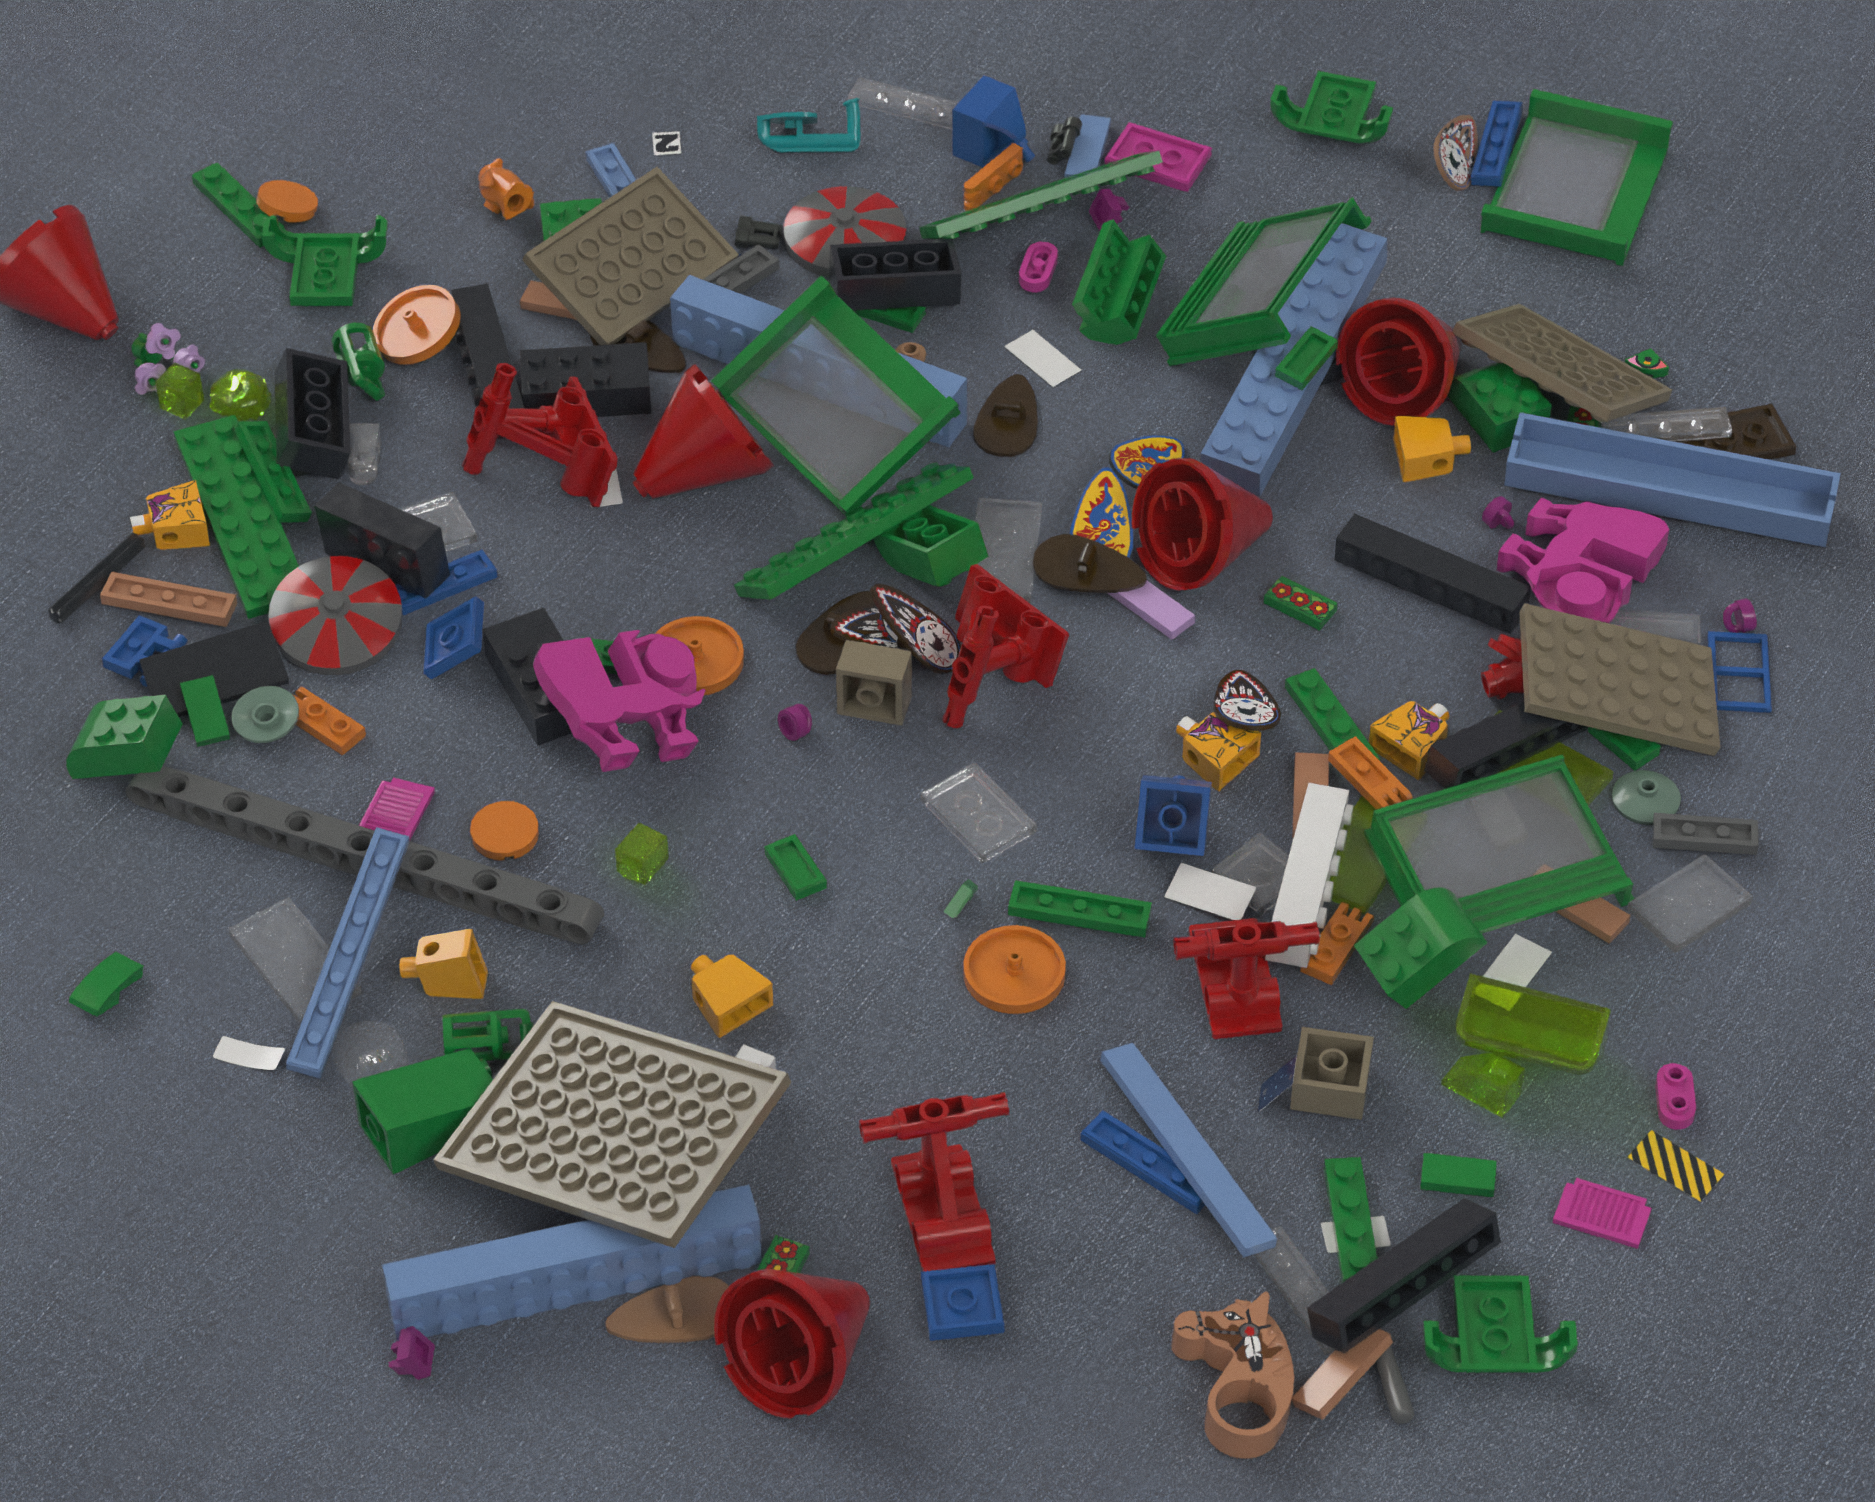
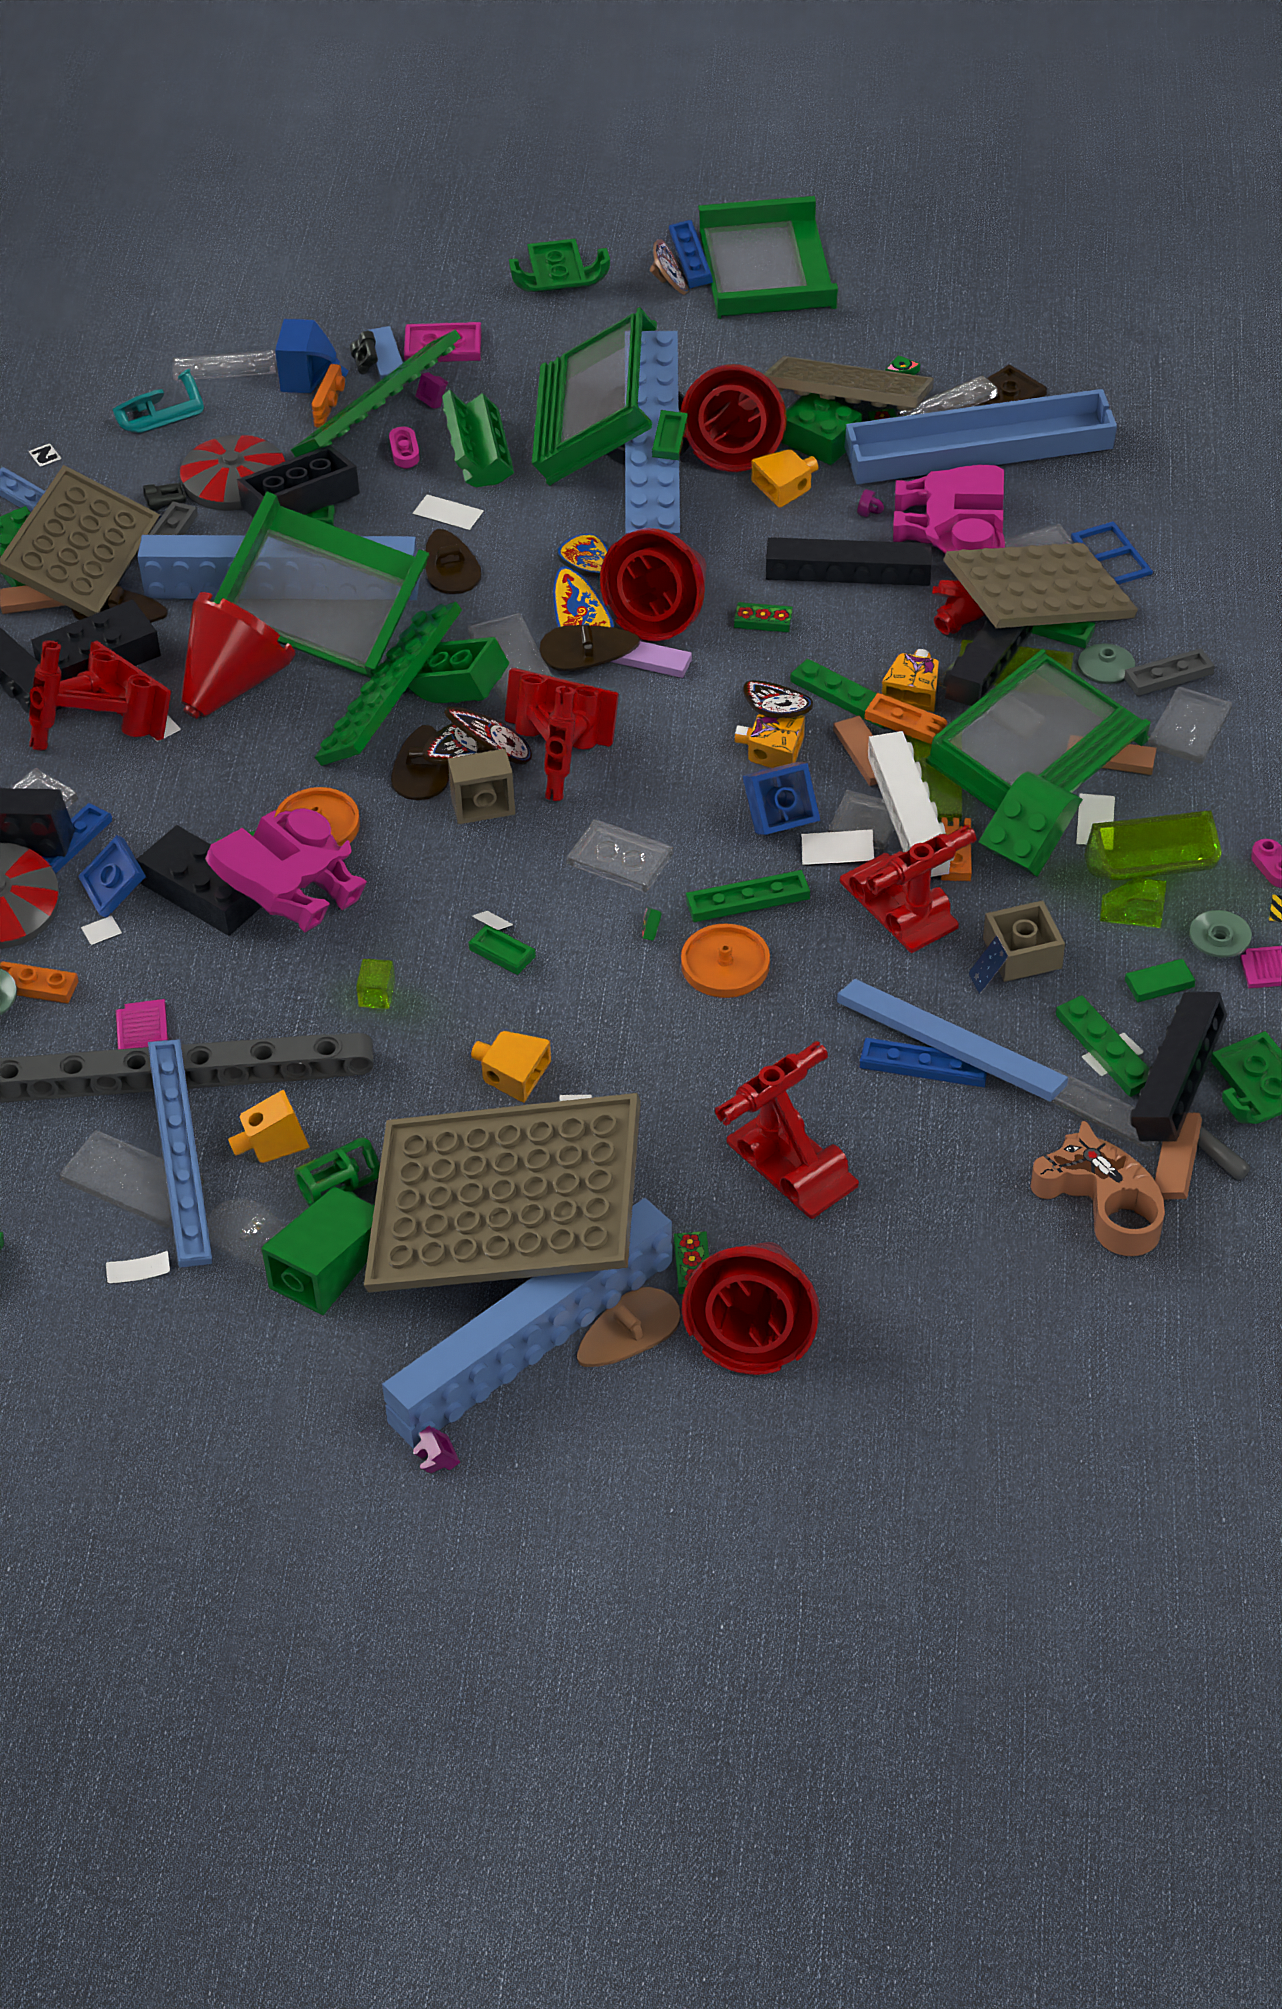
camera: 25 degrees left, 0 degrees up
orange tile [470,801,539,860] -> none
magenta tile [777,703,812,741] -> none
blue plate [921,1264,1005,1341] -> none
magenta tile [1723,598,1757,633] -> none
none -> white sticker [81,916,122,945]
none -> white sticker [472,911,513,930]
none -> sand green dish [1189,910,1252,958]

